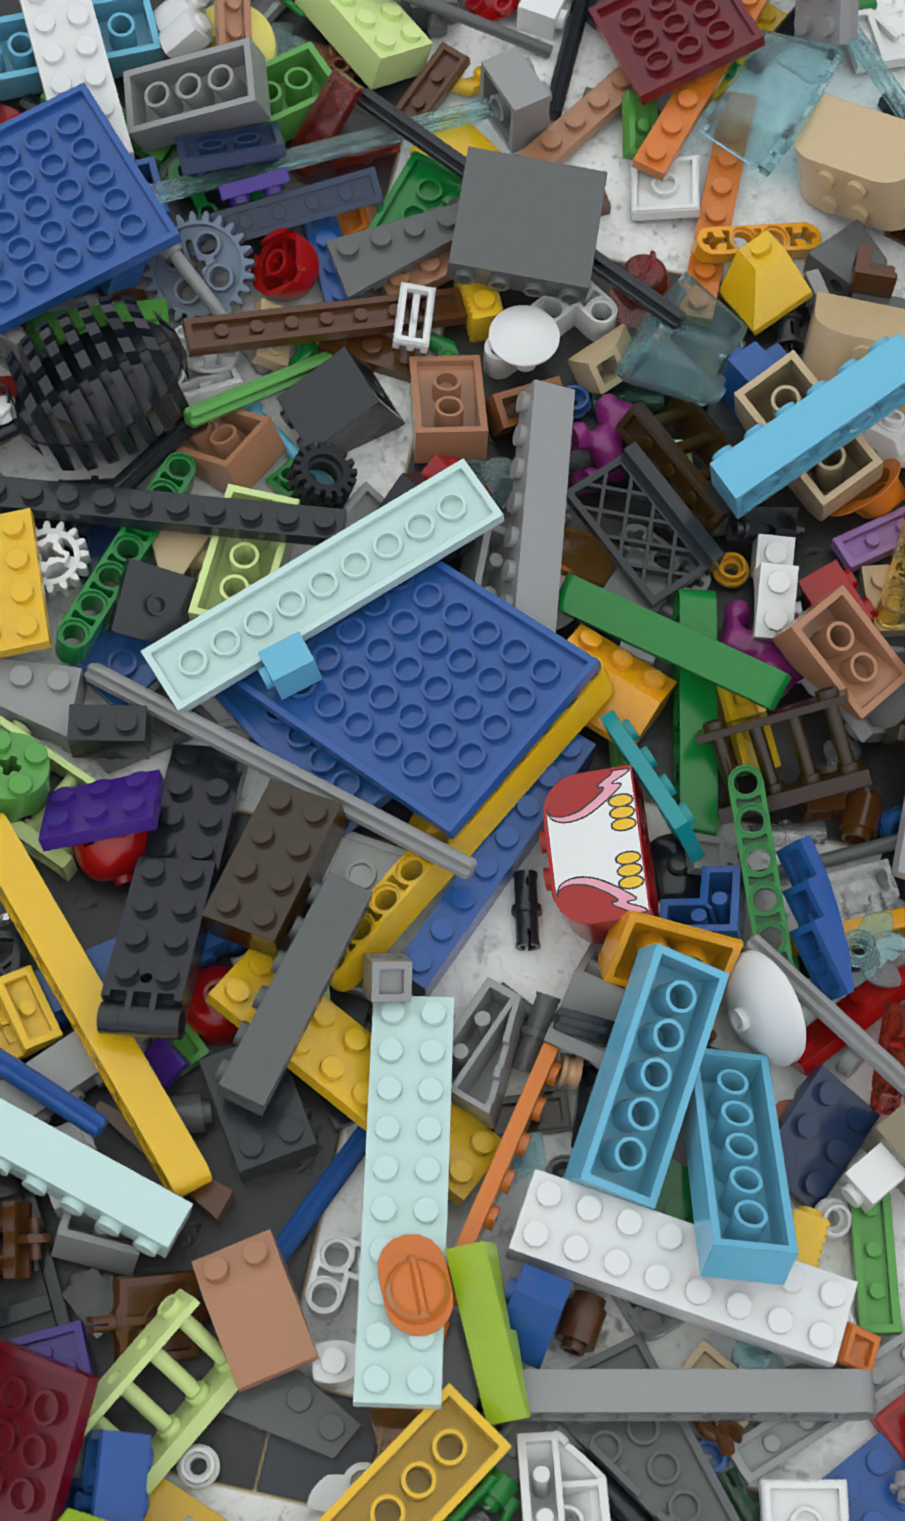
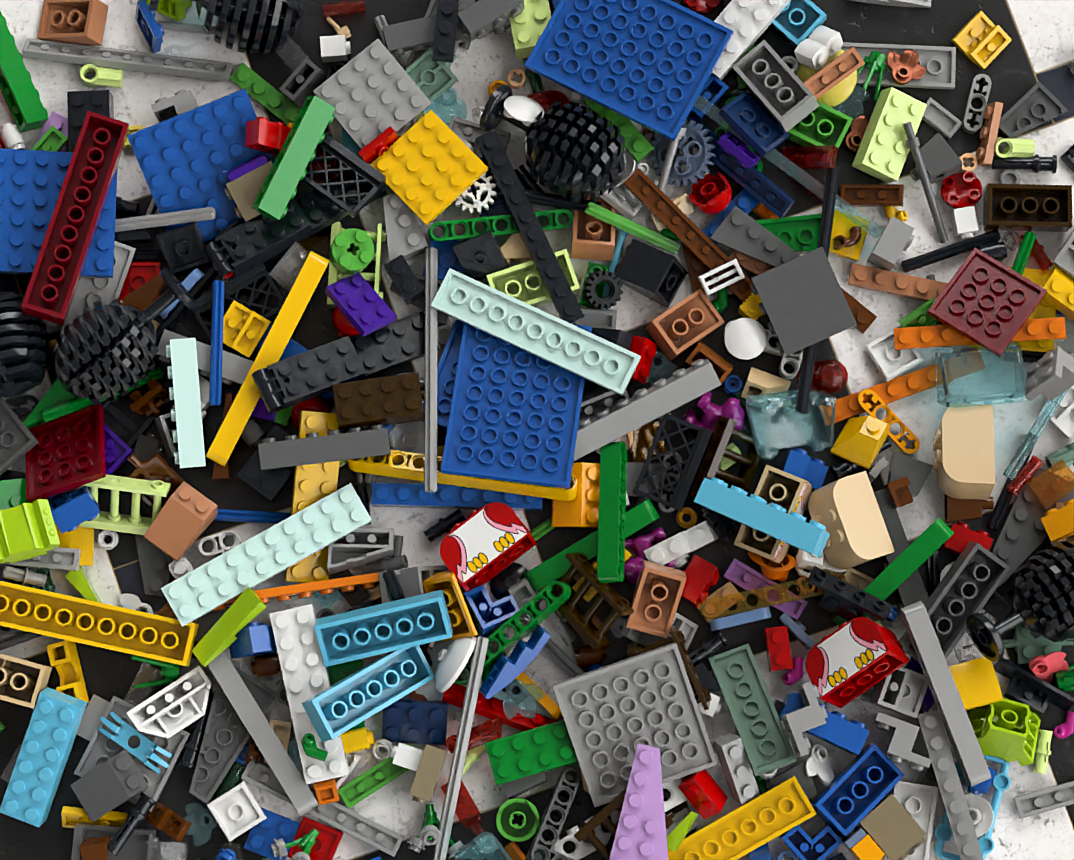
camera: 60 degrees right, 15 degrees up
medium azure brick [258,632,323,700] -> none
light grey brick [362,953,413,1002] -> none
orange piece [378,1234,453,1336] -> none
teal wing [600,710,705,864] -> none
none -> green arm [301,733,328,762]
none -> reddish brown arm [833,226,862,250]

